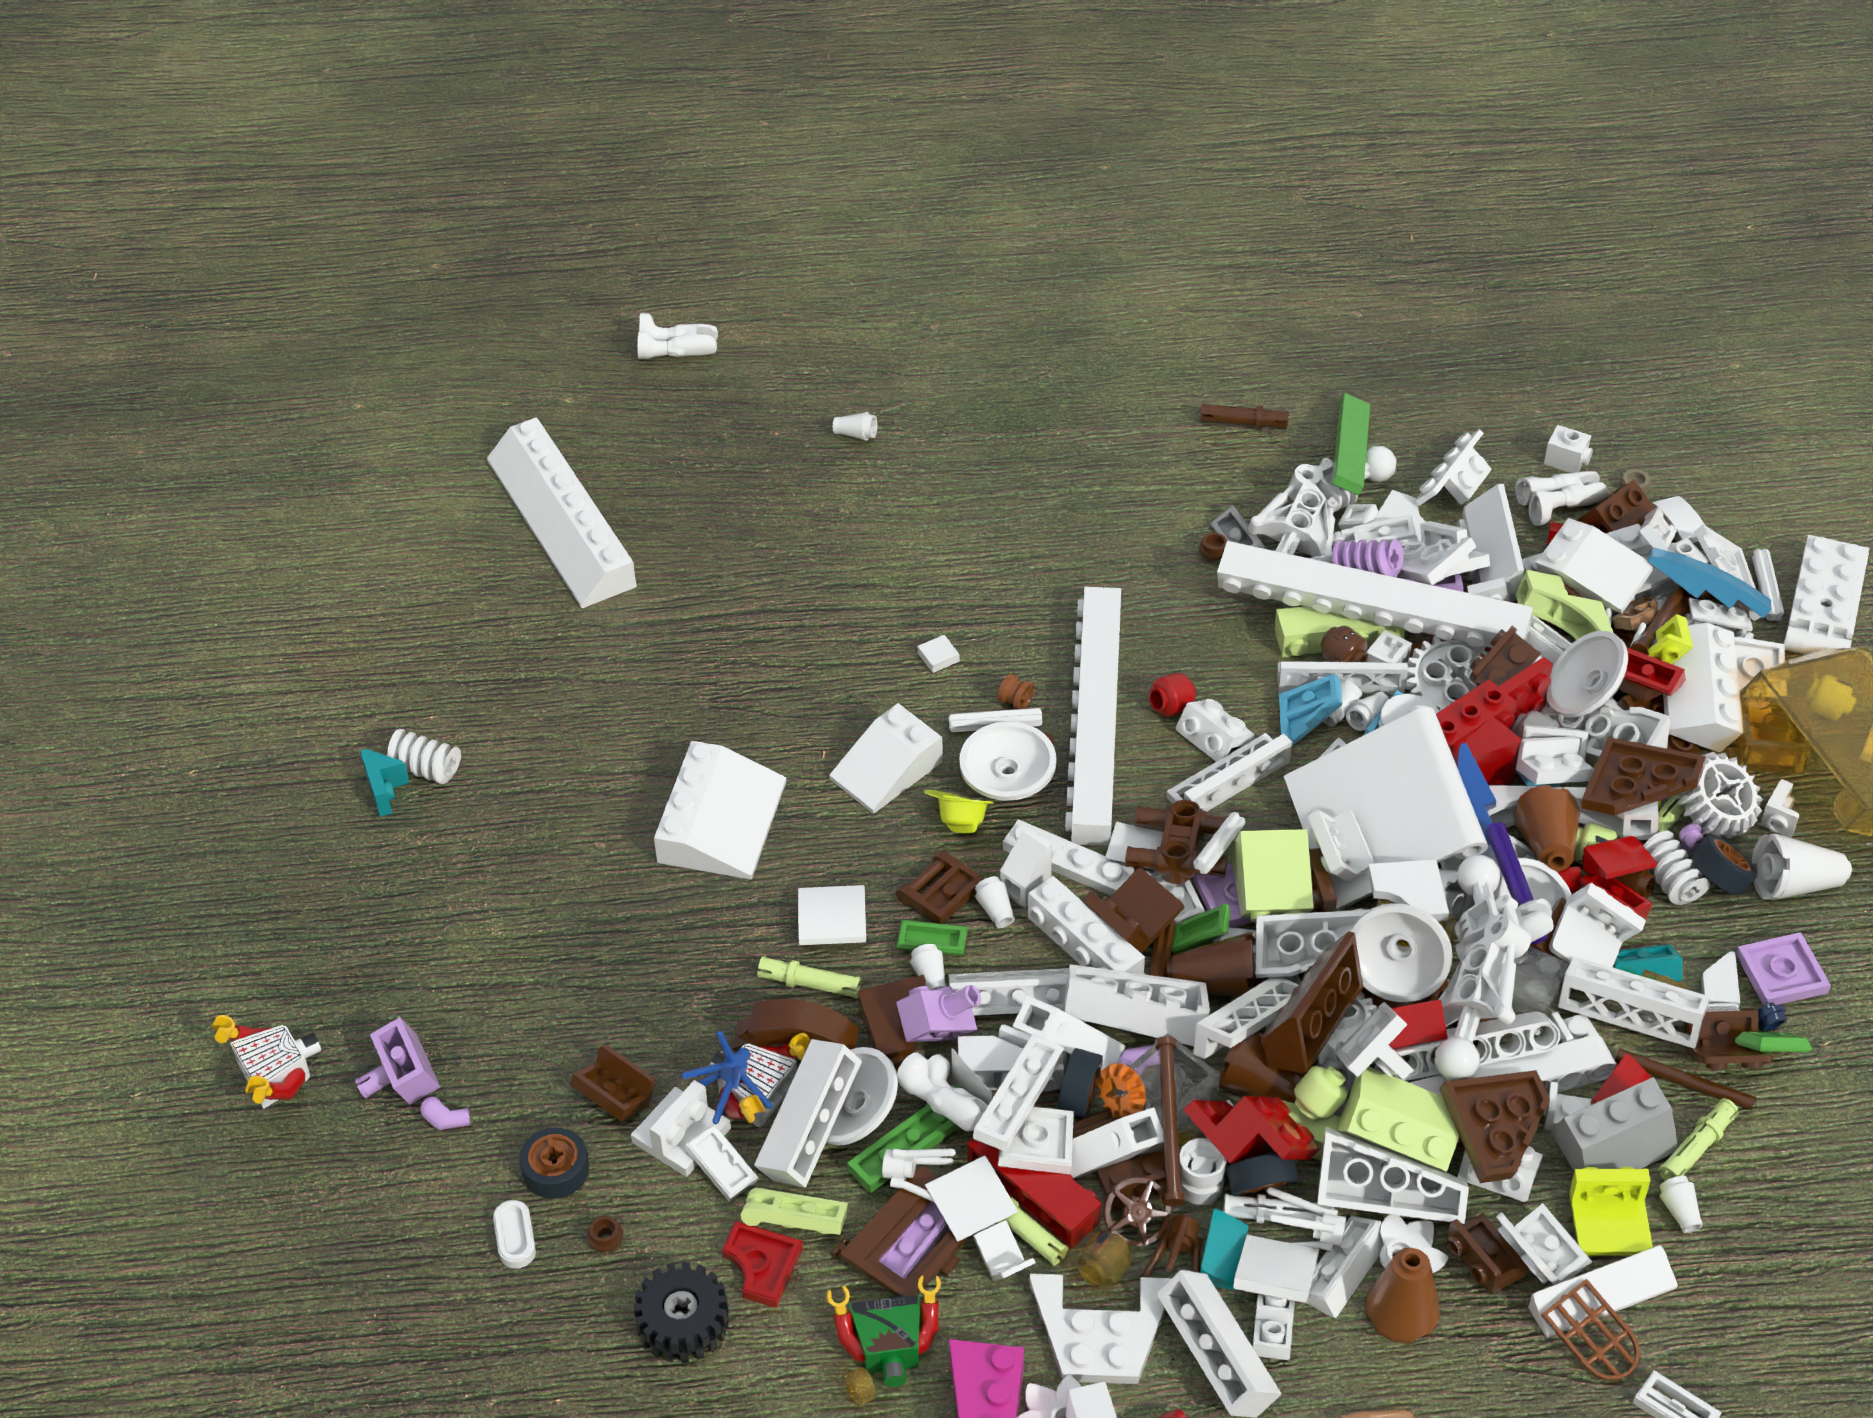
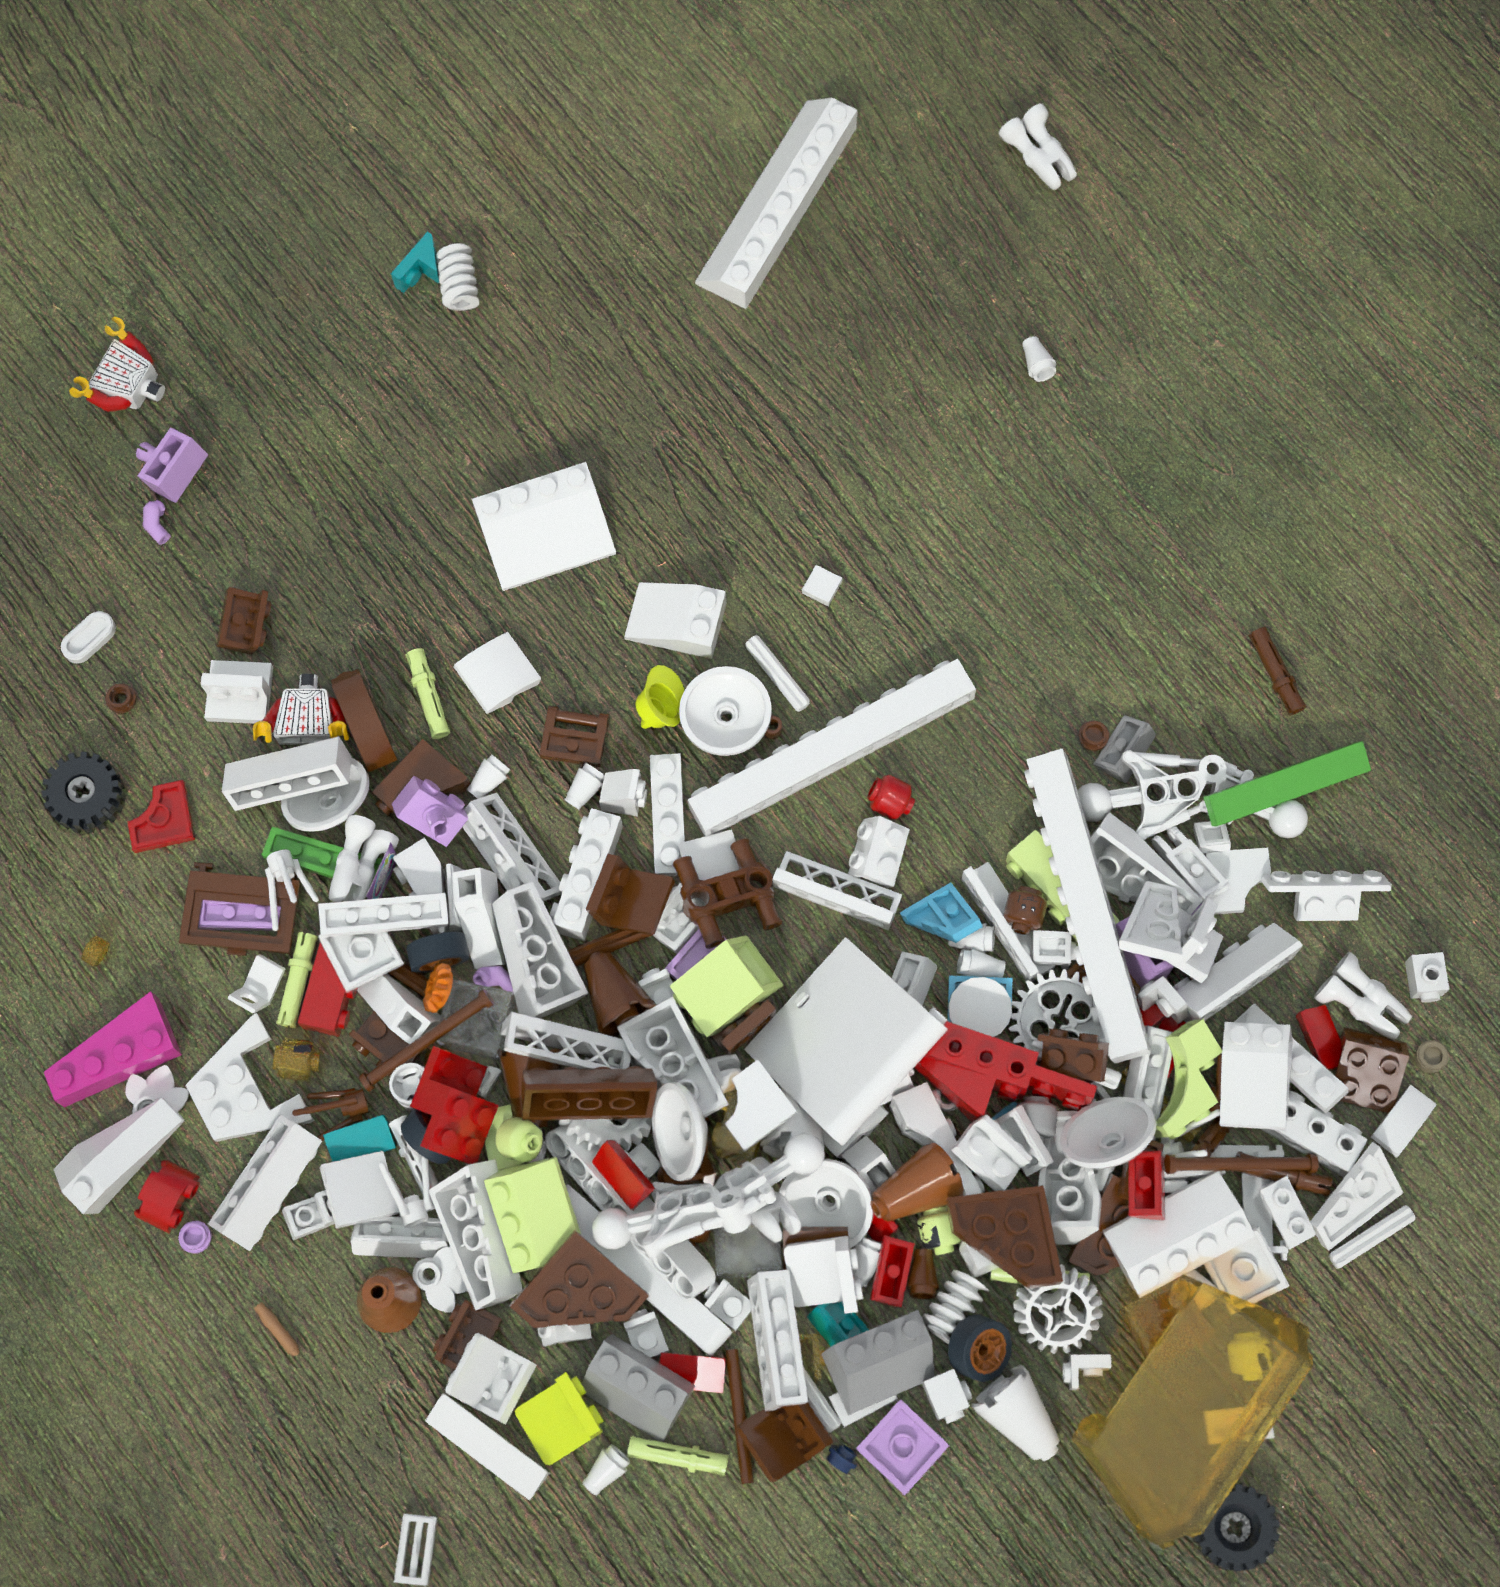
camera: 60 degrees right, 25 degrees up
wheel [519,1127,589,1199] -> none
blue plant [681,1031,772,1124] -> none
white plate [685,1124,758,1202] -> none
yellowish green plate [741,1188,848,1235] -> none
torso [825,1275,941,1387] -> none
bright green tile [897,920,968,957] -> none
white sticker [925,1156,1018,1242] -> none
dark orange wheel [997,673,1035,709] -> none
reddish brown wheel [1103,1177,1171,1246] -> none
bright green tile [1171,903,1230,953] -> none
white axle [1193,812,1245,874] -> none
white bracket [1307,809,1375,882] -> none
lavender piece [1332,539,1404,577] -> none
white bracket [1335,1002,1413,1080] -> none
blue slope [1458,742,1496,846] -> none
dark purple axle [1486,822,1548,945] -> none
dark orange window [1541,1279,1640,1381] -> none
red slope [1583,836,1657,880] -> none
medium nougat tile [1612,596,1659,631] -> none
white plate [1639,507,1677,550] -> none
dark azure slope [1648,548,1771,618] -> none
neon yellow bracket [1648,614,1693,664] -> none
lavender arm [1679,823,1703,853] -> none
bright green tile [1735,1031,1812,1052] -> none
white hinge [1784,535,1870,664] -> none
none -> light grey slope [821,1310,934,1415]
none -> white brick [922,1369,972,1424]

